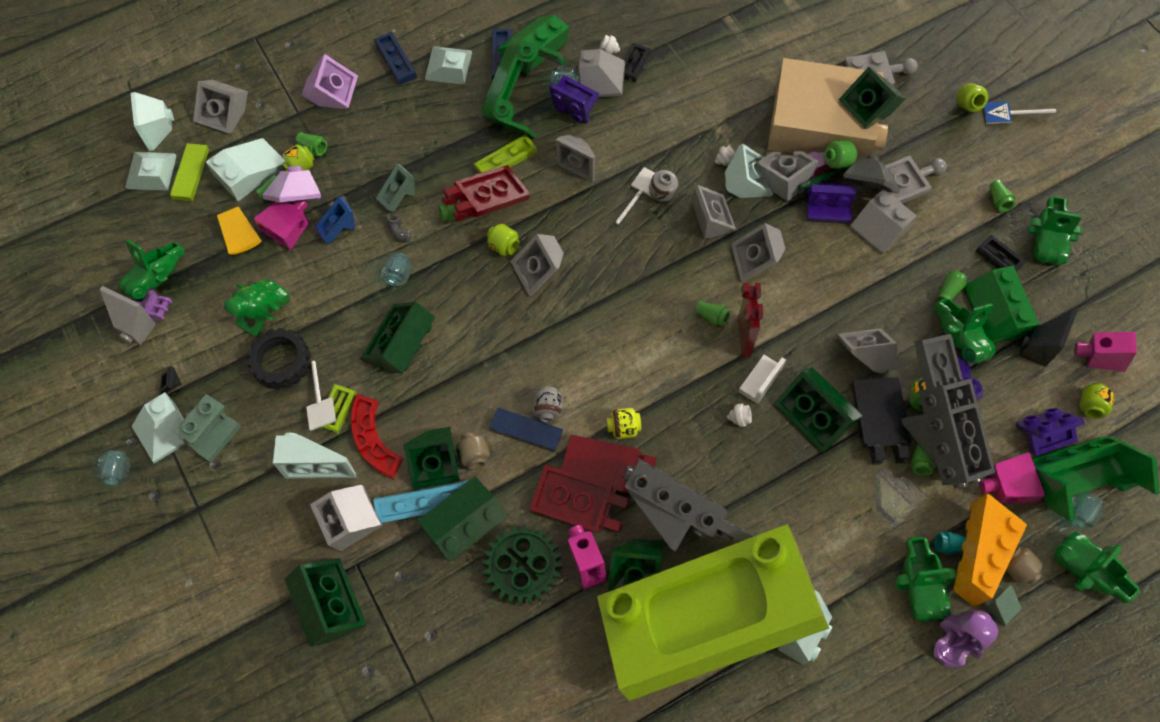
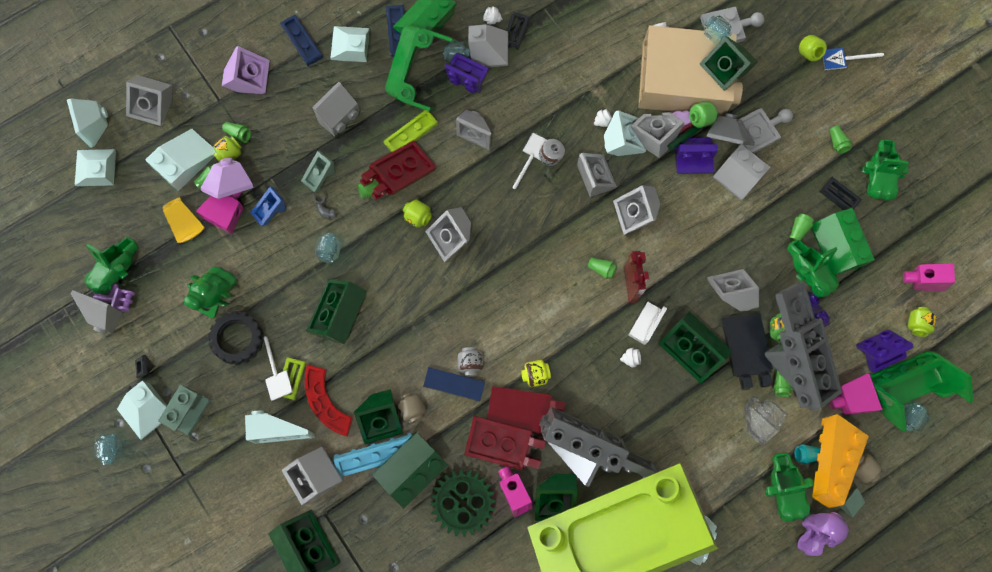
camera: 10 degrees left, 10 degrees up
lime tile [170,143,209,202] -> none
black slope [1020,309,1078,367] -> none
green piece [1054,532,1139,604] -> none
none -> light grey slope [312,82,359,137]
none -> clear light blue head [703,15,732,44]

